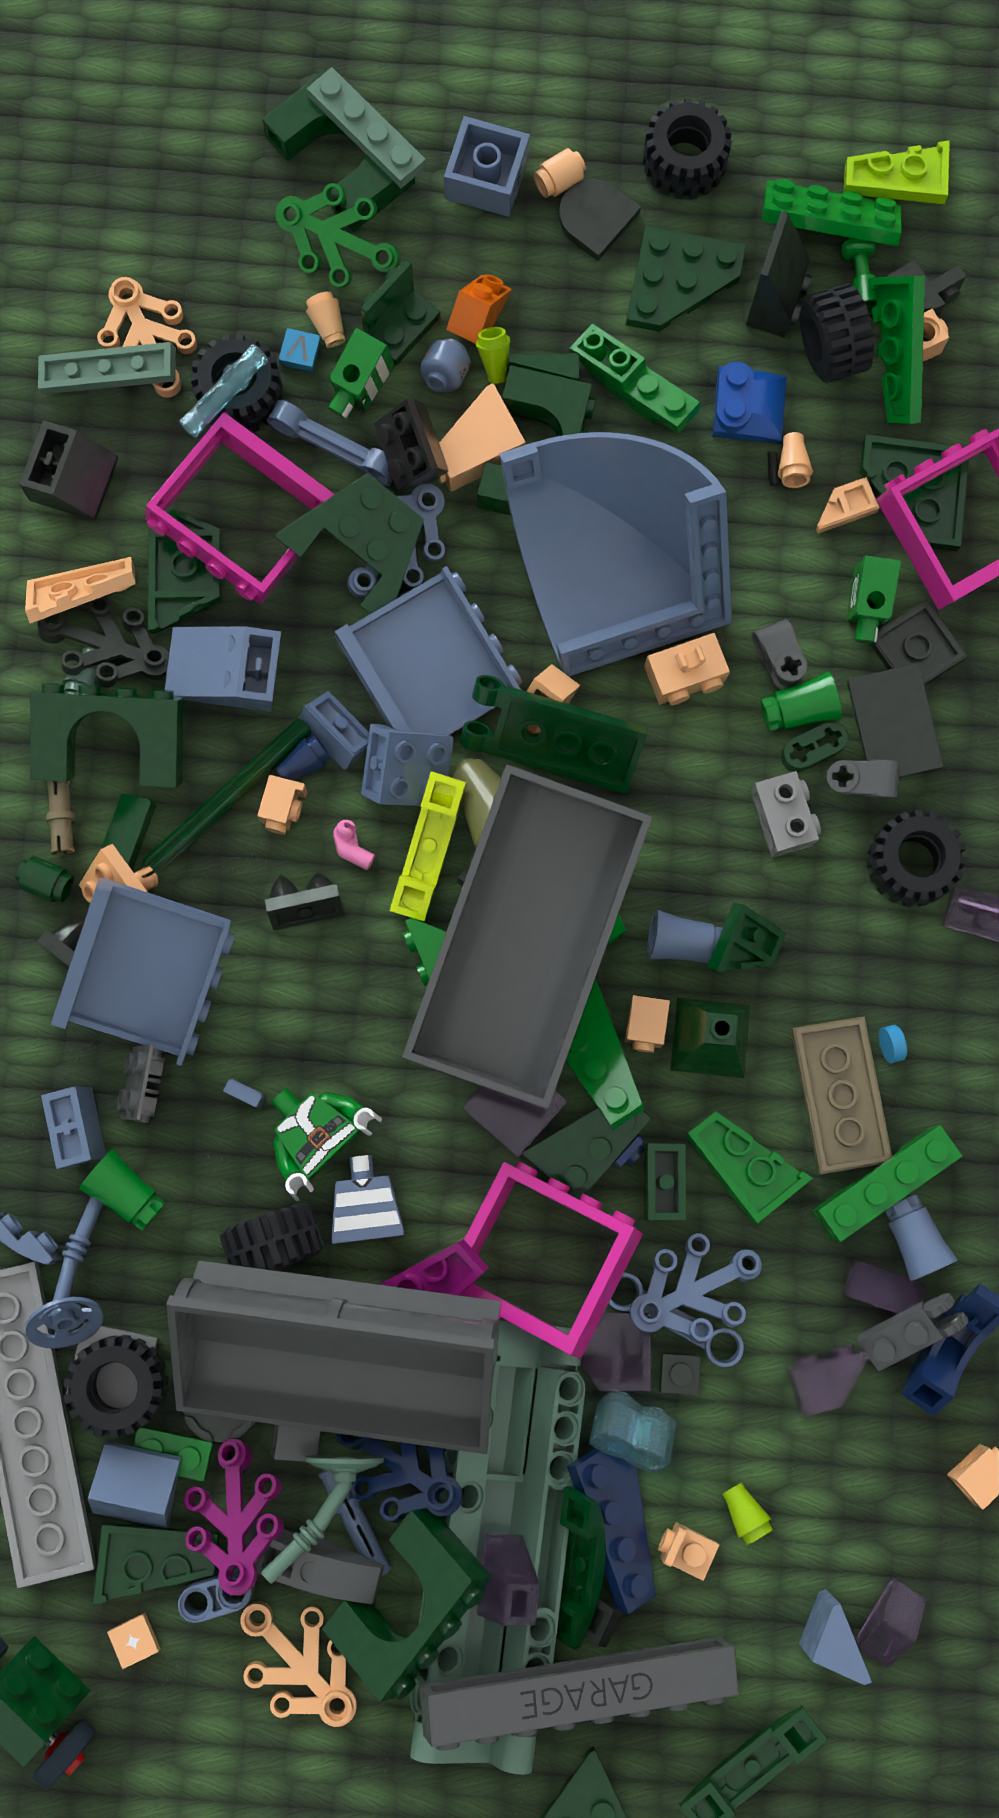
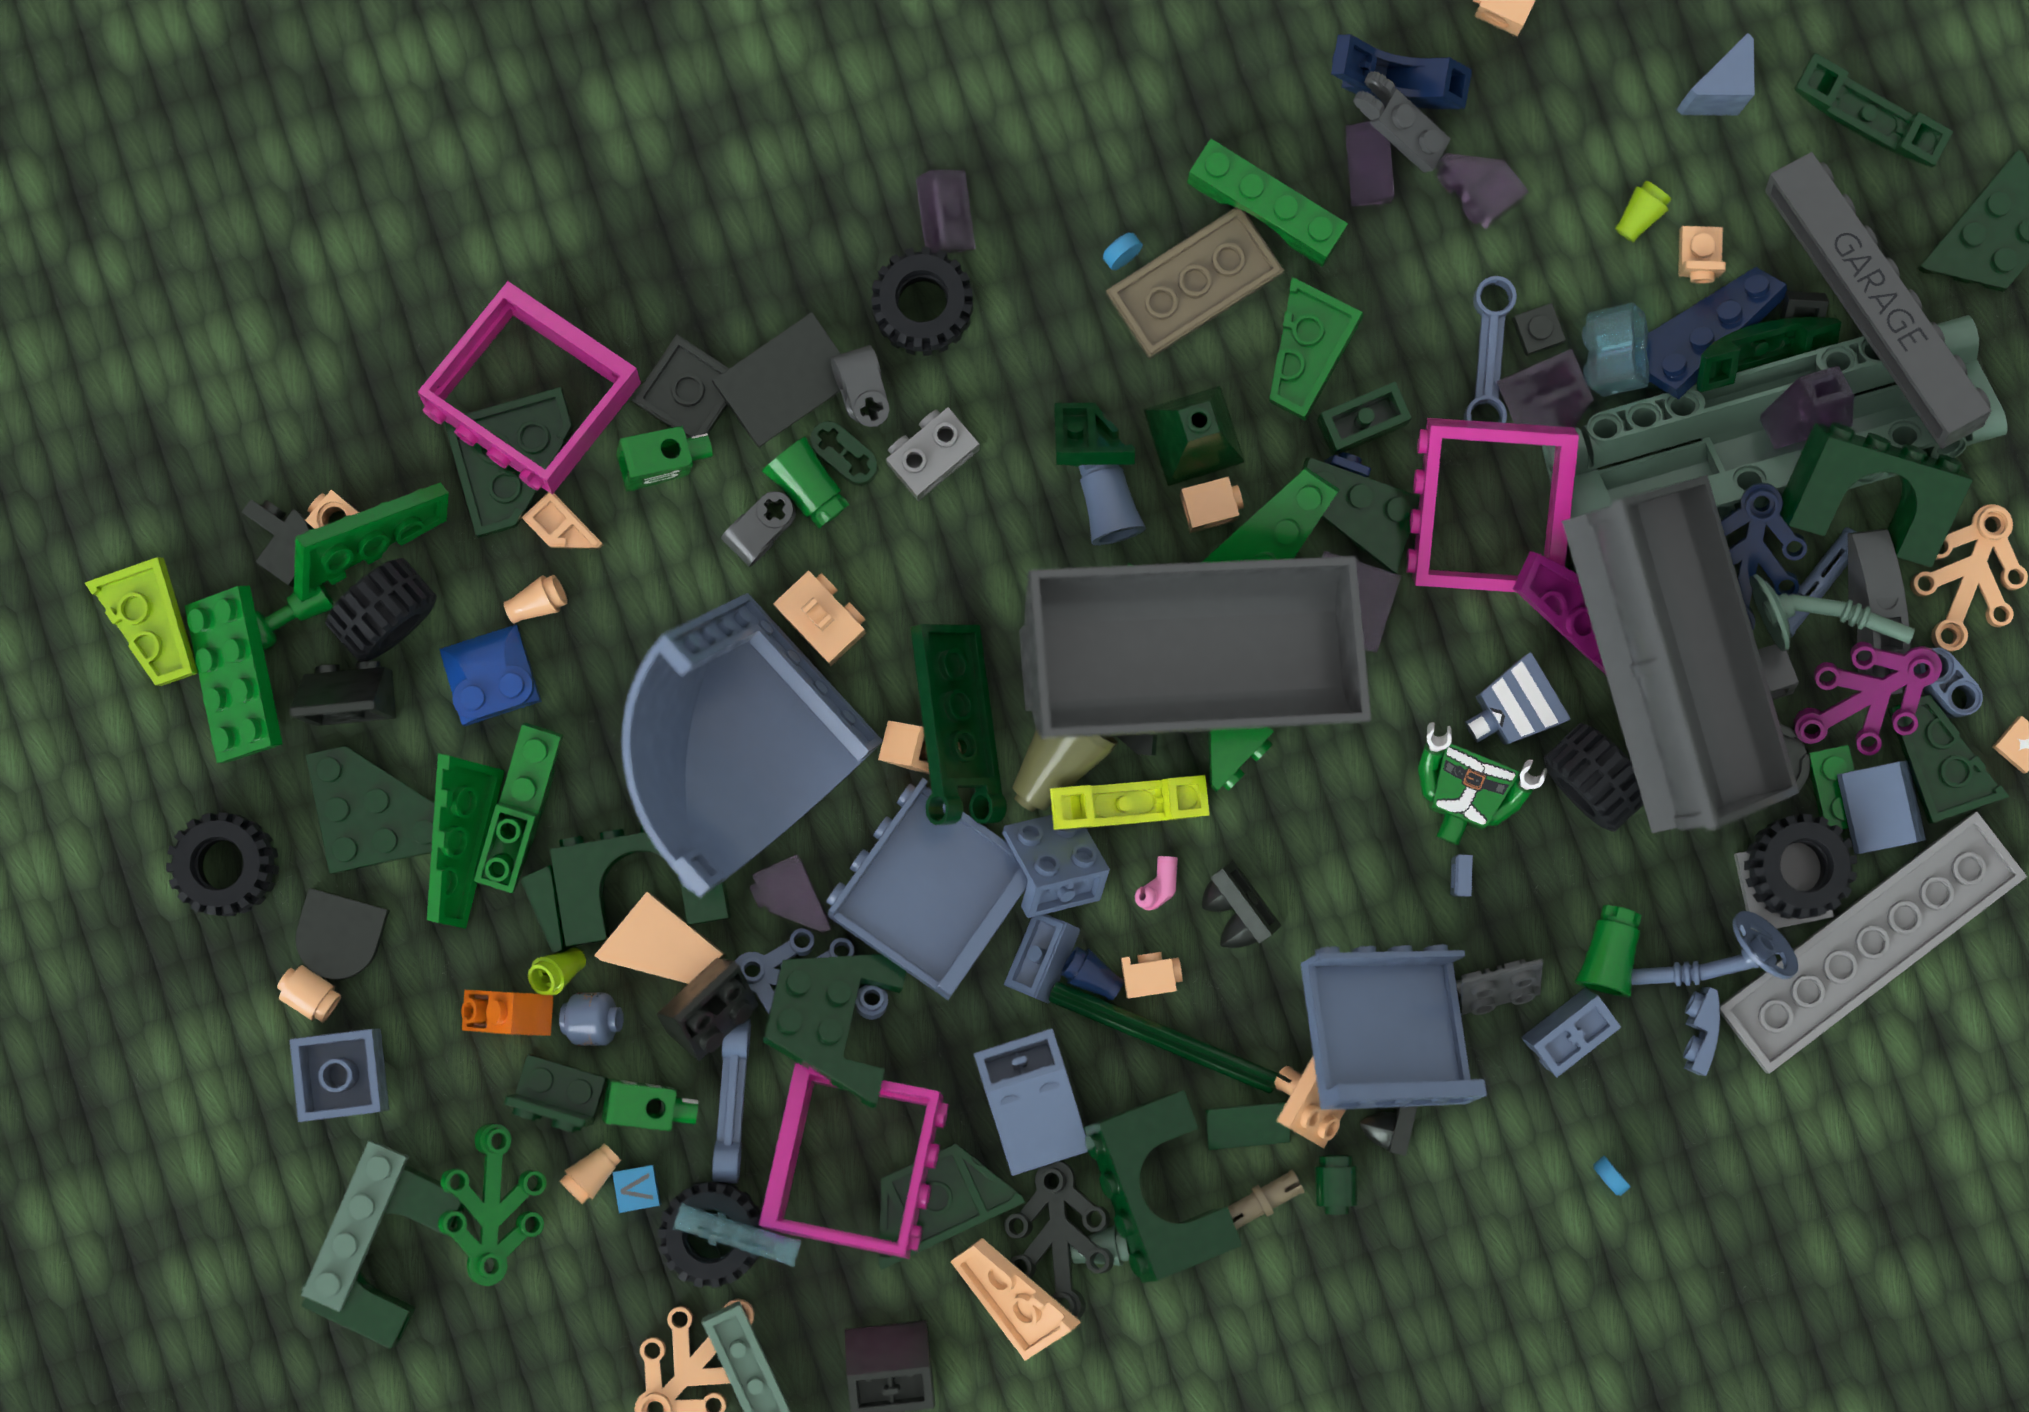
camera: 110 degrees left, 5 degrees up
sand blue plant [630,1233,762,1344] -> none
pearl dark grey leg [767,450,780,487] -> none
clear purple slope [855,1577,927,1668] -> none
sand blue plant [885,1194,958,1281] -> none
none -> green wing [427,753,505,929]
none -> clear purple slope [750,854,833,933]

